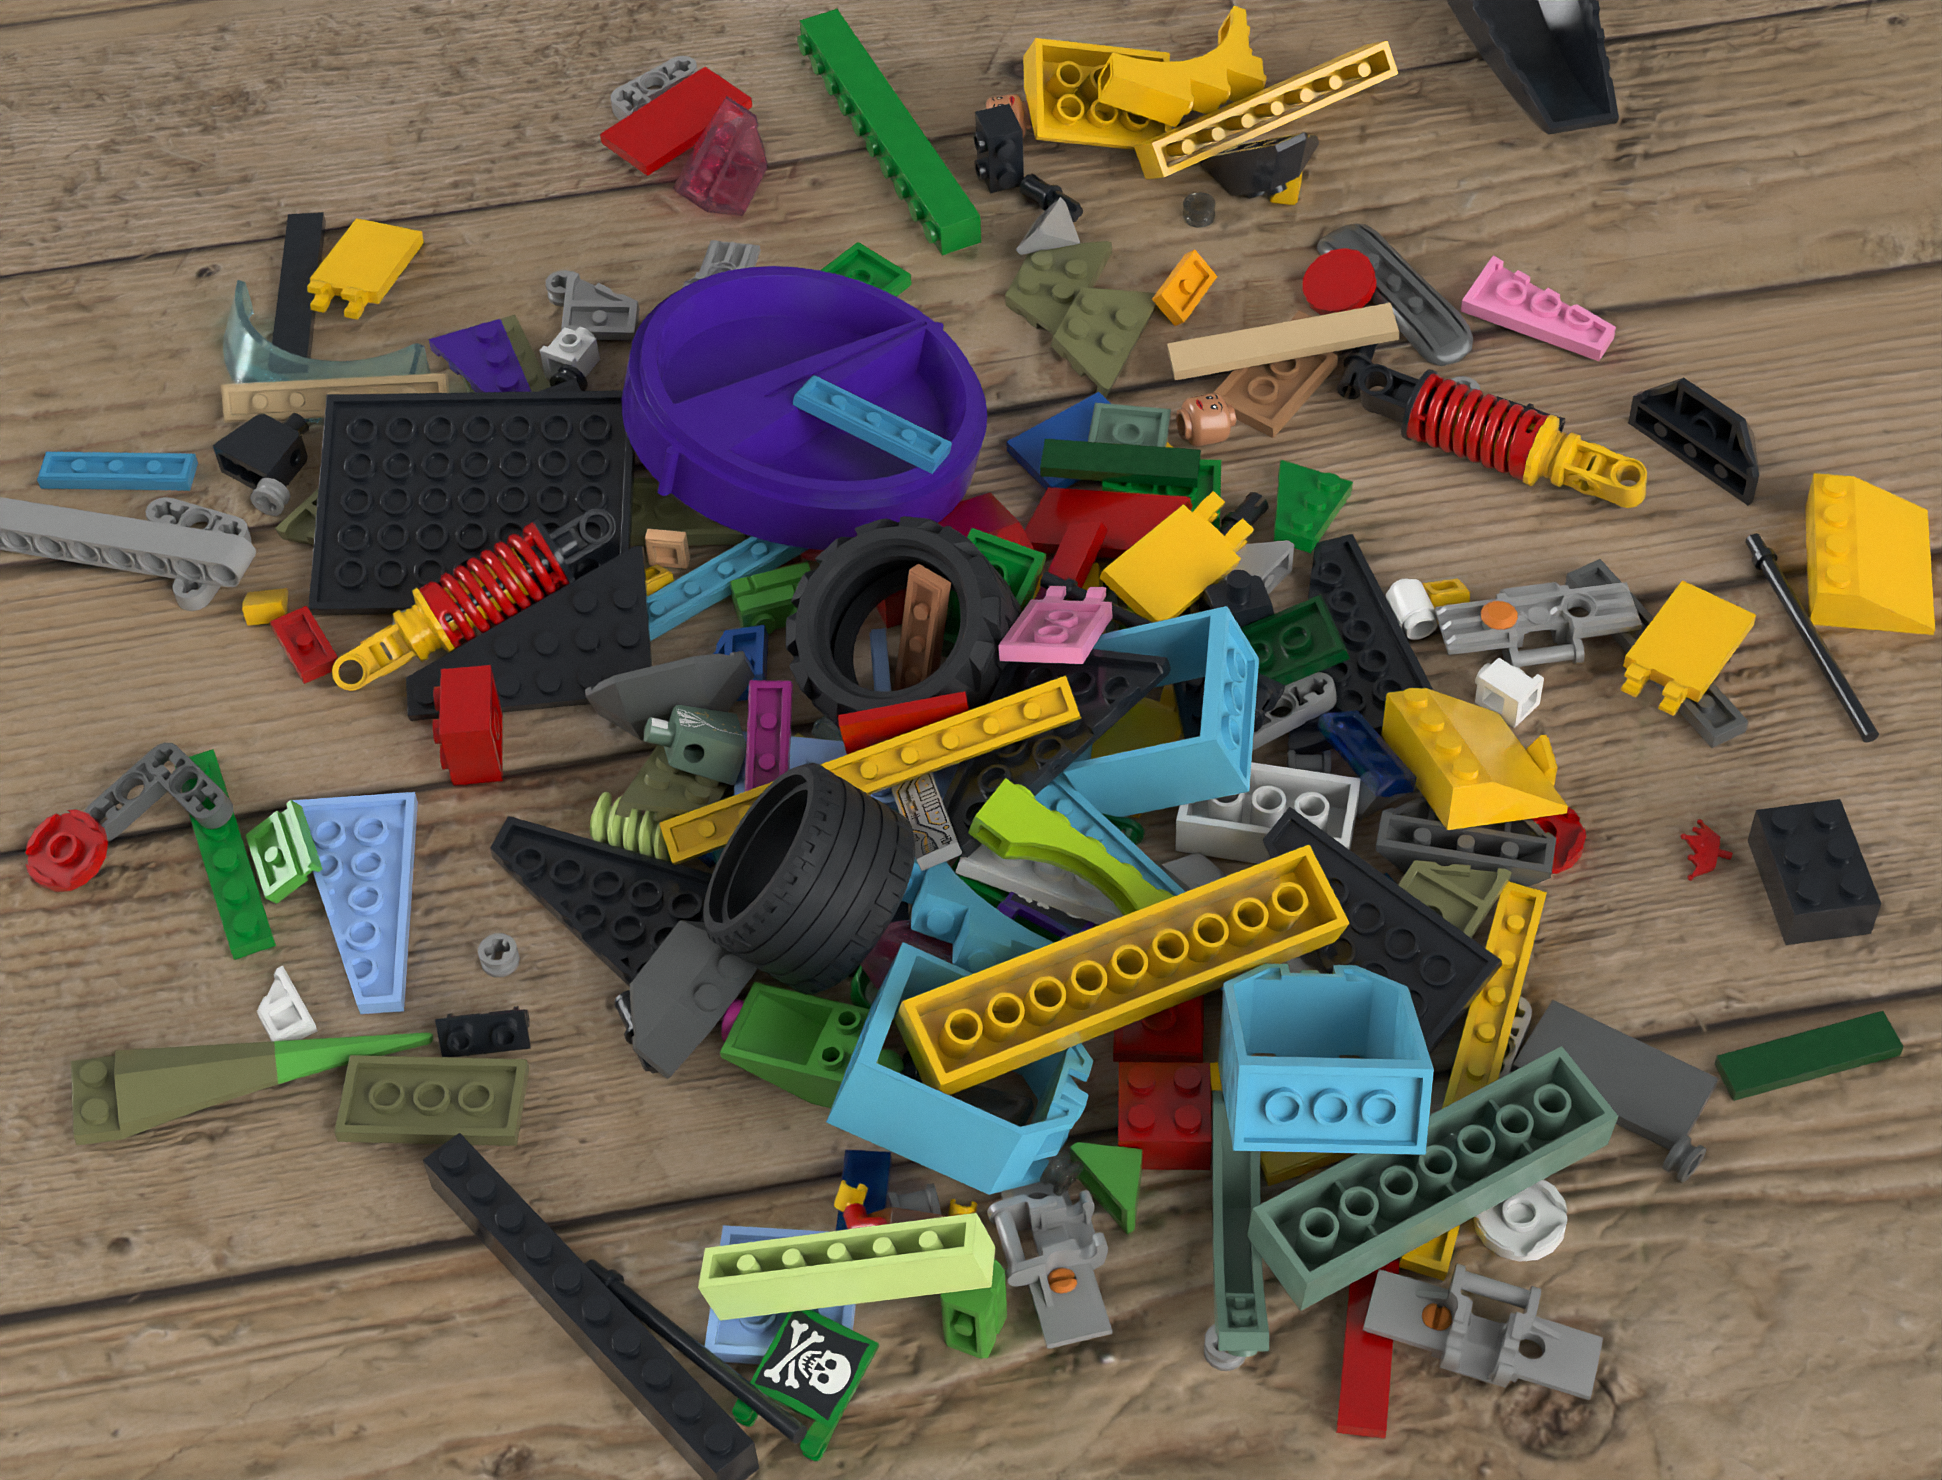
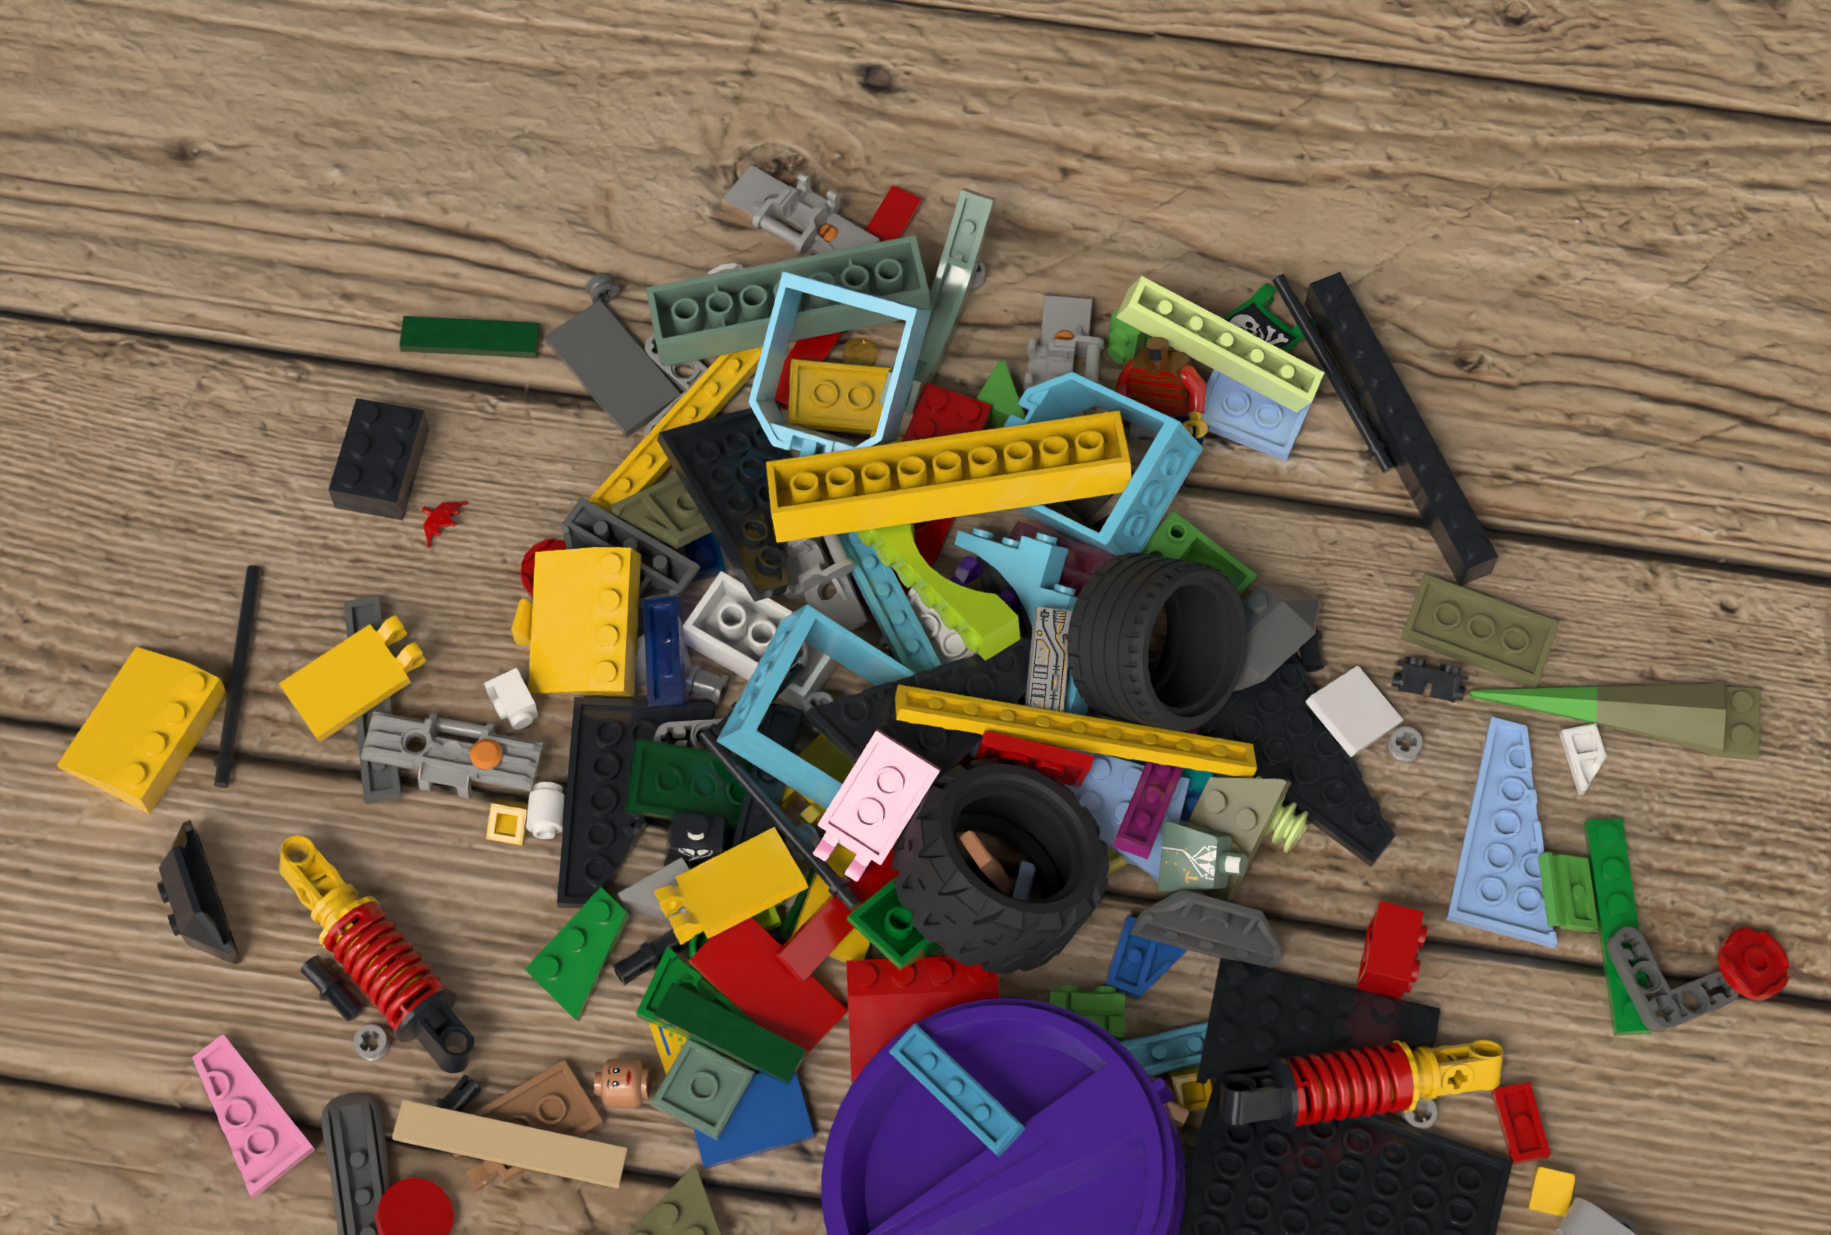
camera: 165 degrees left, 15 degrees up
none -> white tile [1306,665,1403,757]

